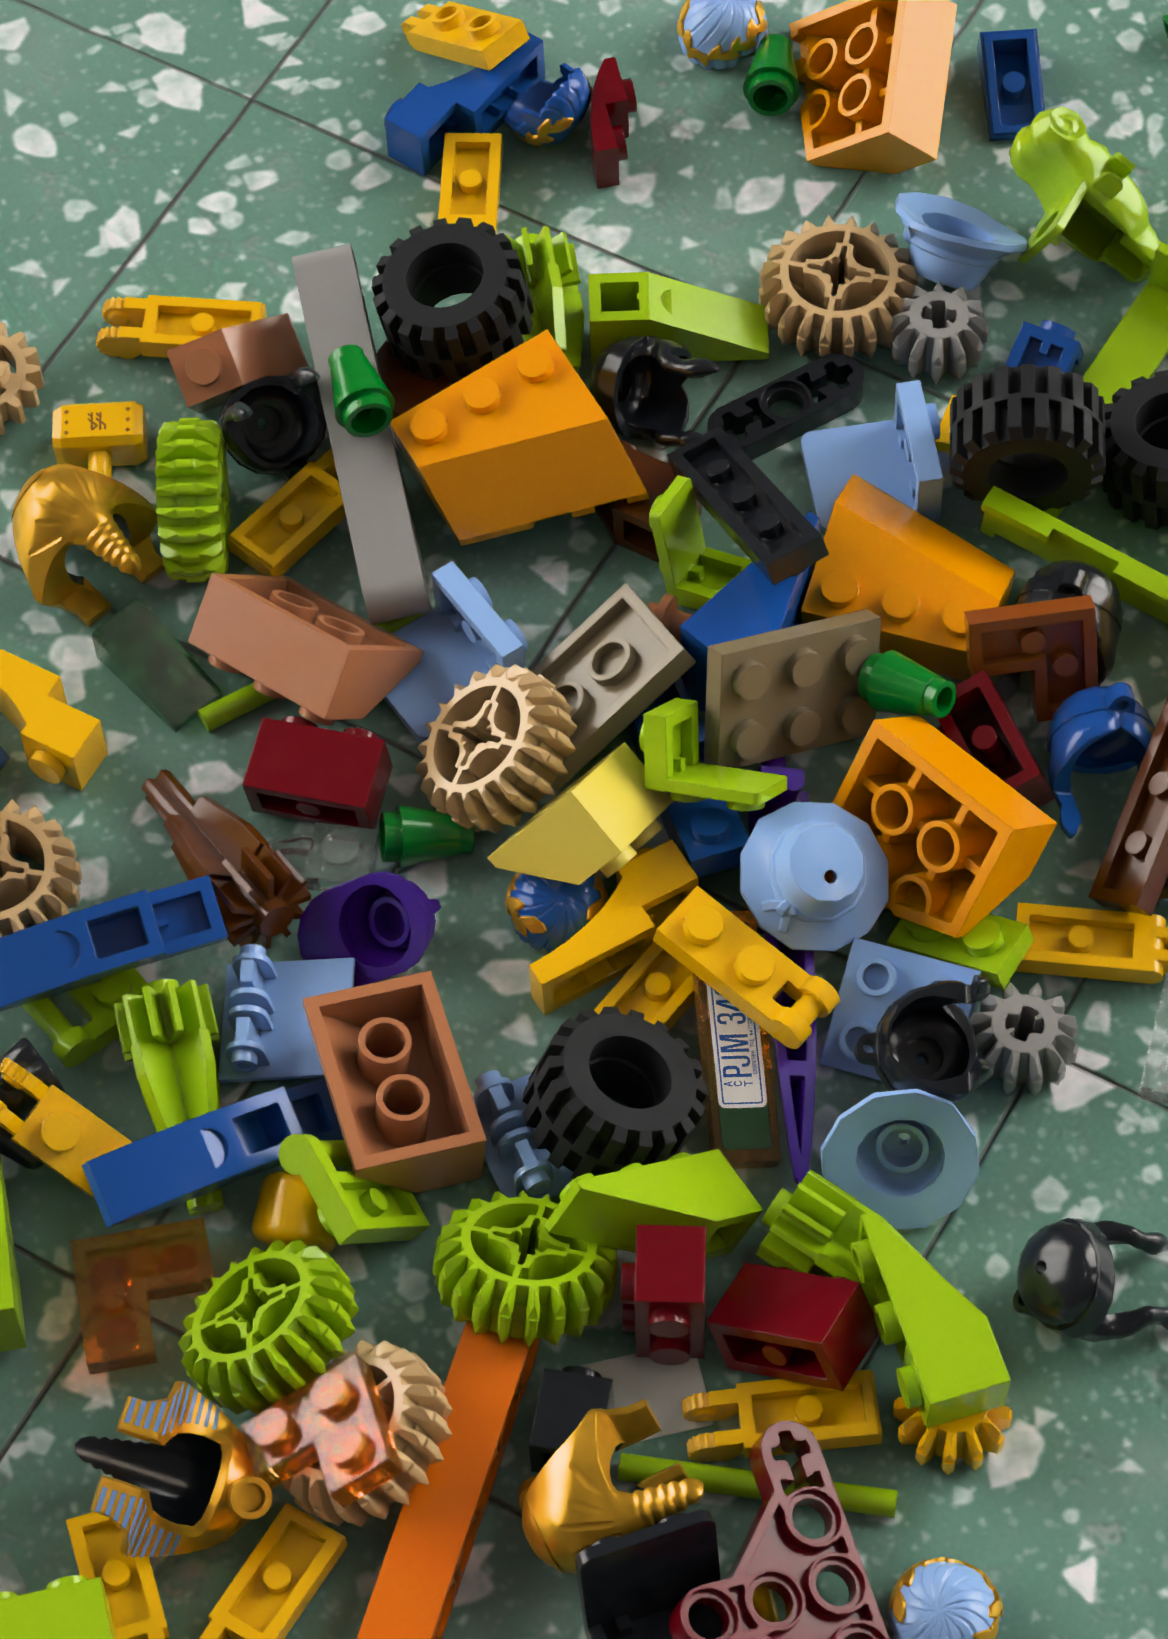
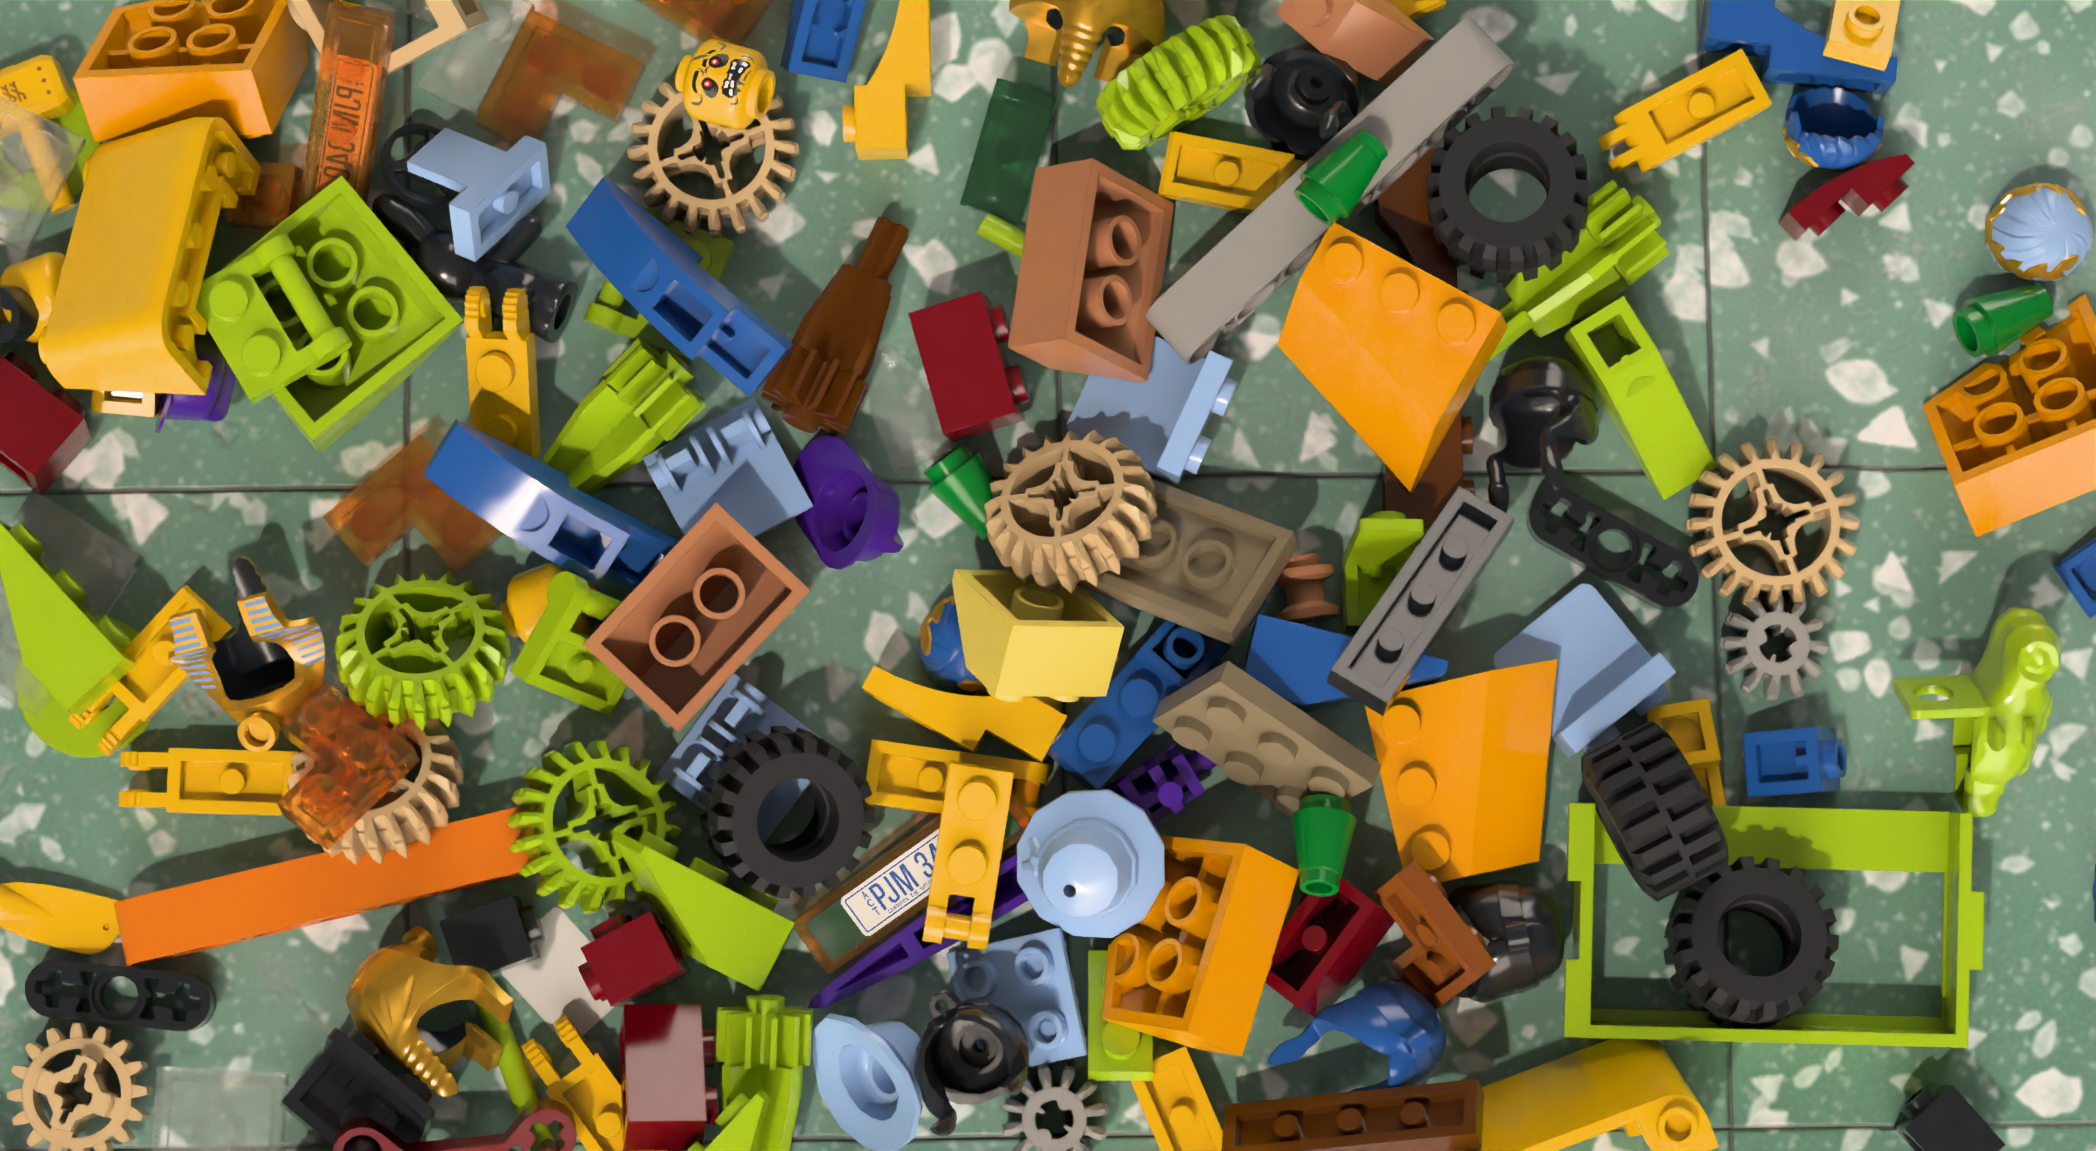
camera: 60 degrees right, 25 degrees up
lime bracket [639,698,787,811] -> none
light blue hat [895,192,1027,290] -> none

